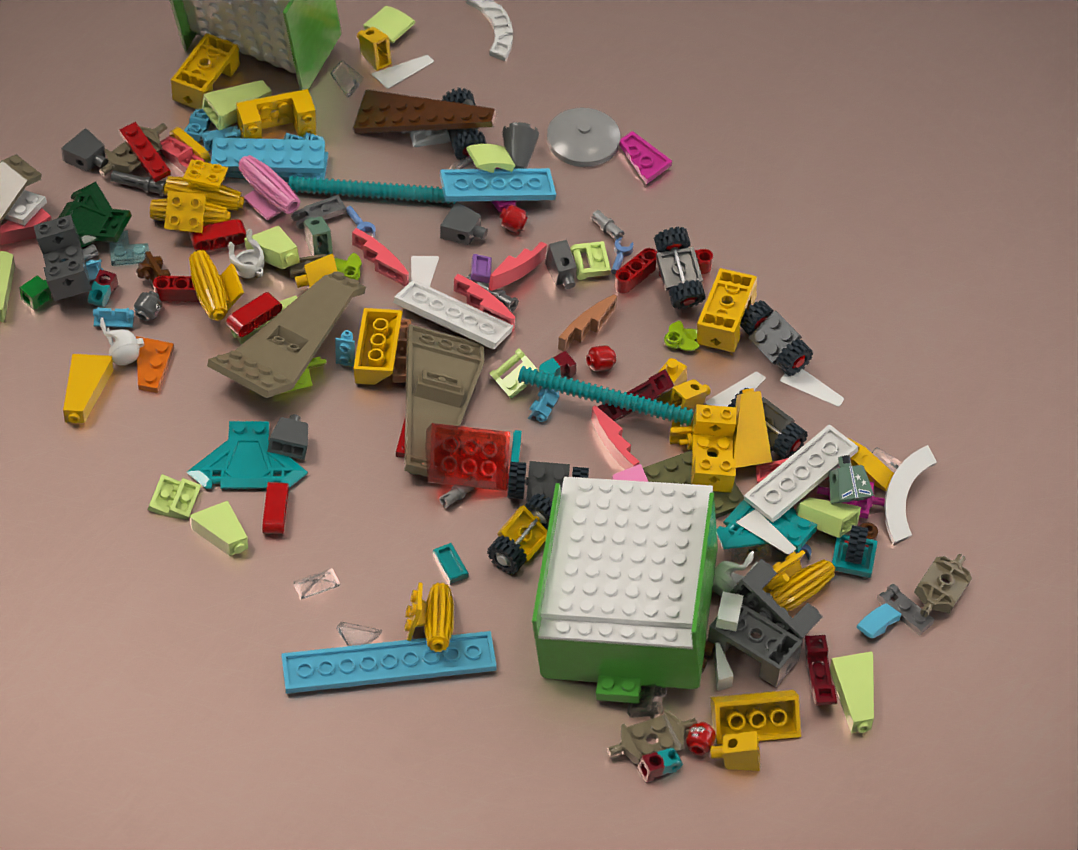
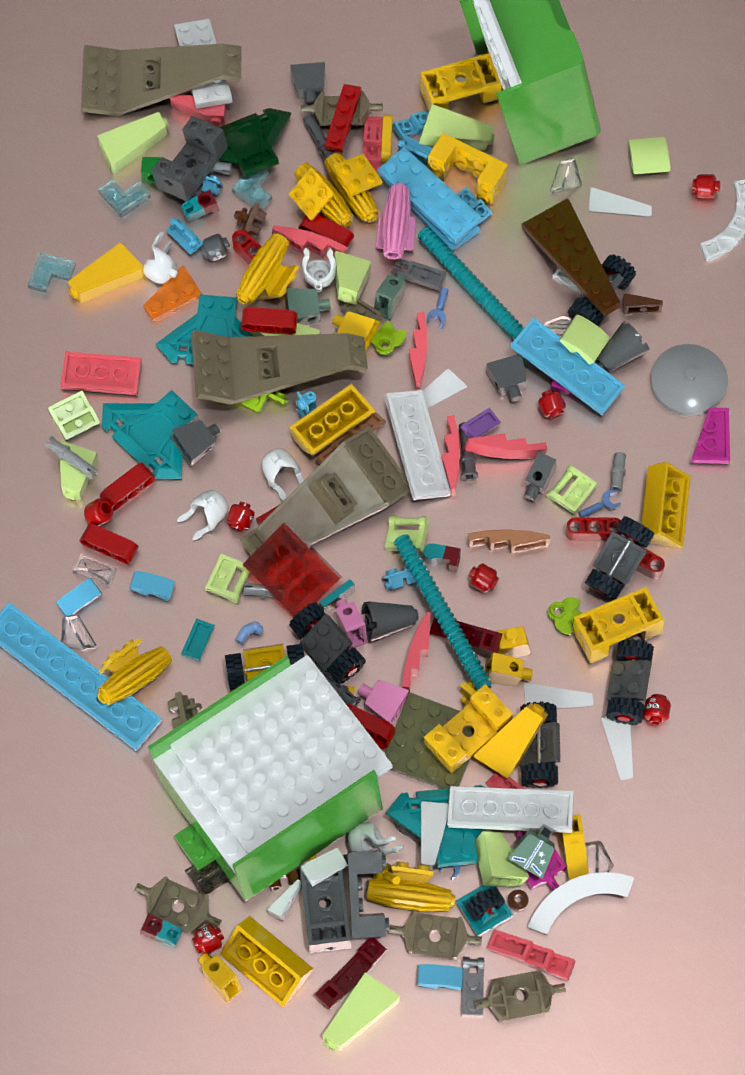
camera: 50 degrees right, 15 degrees up
yellow torso [357,27,392,71] -> none
none -> clear light blue plate [28,253,76,293]
none -> light grey pin [45,436,99,480]
none -> medium azure slope [56,578,102,618]
none -> coral plate [60,351,142,395]
none -> red beam [79,523,139,565]
none -> red head [84,498,113,526]
none -> clear light blue plate [98,179,151,218]
none -> medium azure slope [129,571,175,601]
none -> teal plate [155,294,253,365]
none -> dark tan hips [167,692,202,729]
none -> white hair [177,490,229,540]
none -> yellowish green plate [205,554,254,603]
none -> red head [227,501,255,532]
none -> light blue arm [235,621,263,645]
none -> white hair [261,448,304,501]
none -> coral slope [272,225,348,258]
none -> sand green torso [287,288,331,325]
none -> bright pink torso [335,599,368,649]
none -> dark grey cone [361,601,419,641]
none -> dark tan plate [389,910,482,960]
none -> coral slope [487,929,576,981]
none -> reddish brown slope [622,294,663,314]
none -> yellow slope [642,462,691,548]
none -> red head [643,694,671,725]
none -> red head [692,174,720,198]

